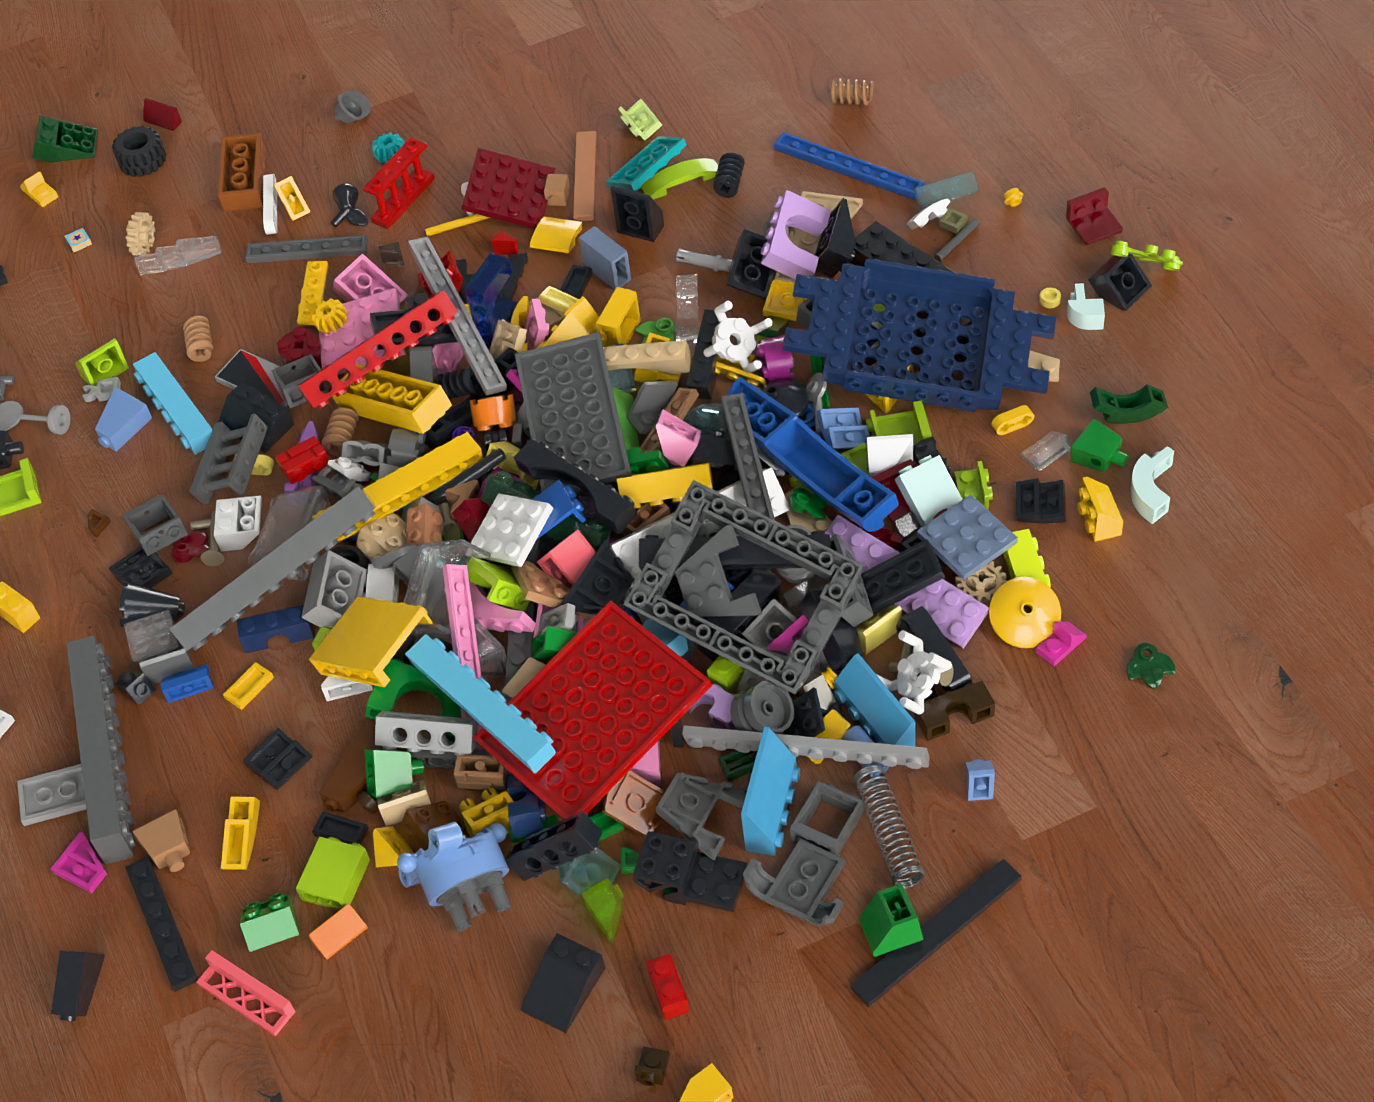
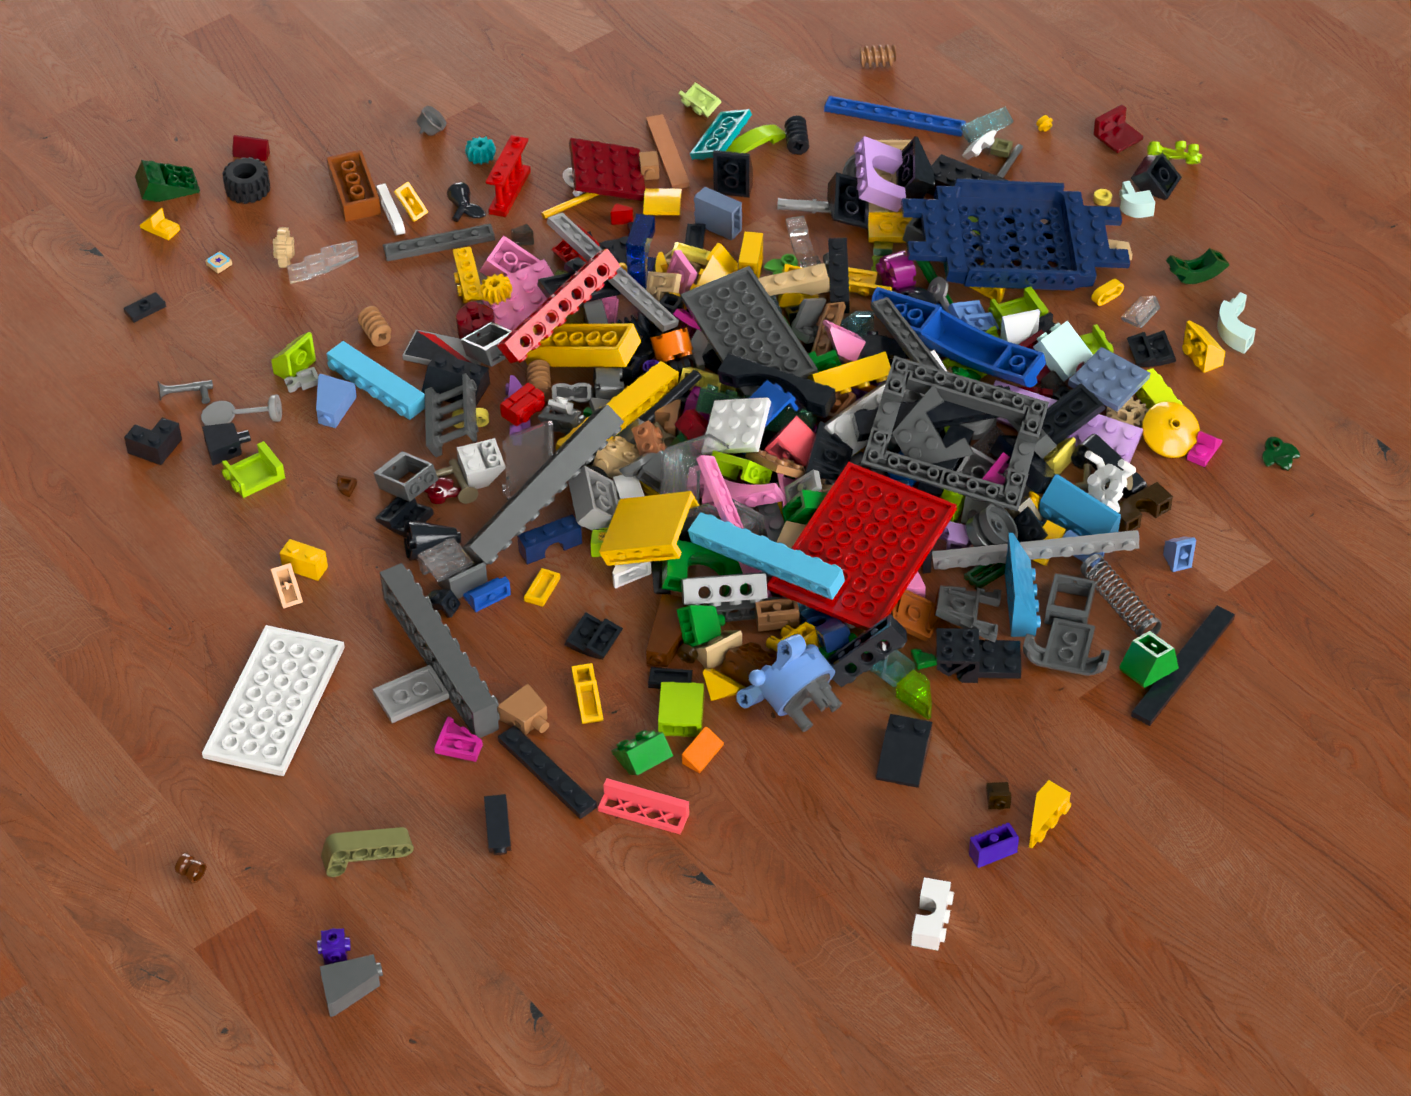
camera: 20 degrees left, 5 degrees down
red brick [646,954,690,1020] -> none
white plate [703,301,772,373] -> none
green torso [1070,419,1129,472] -> none

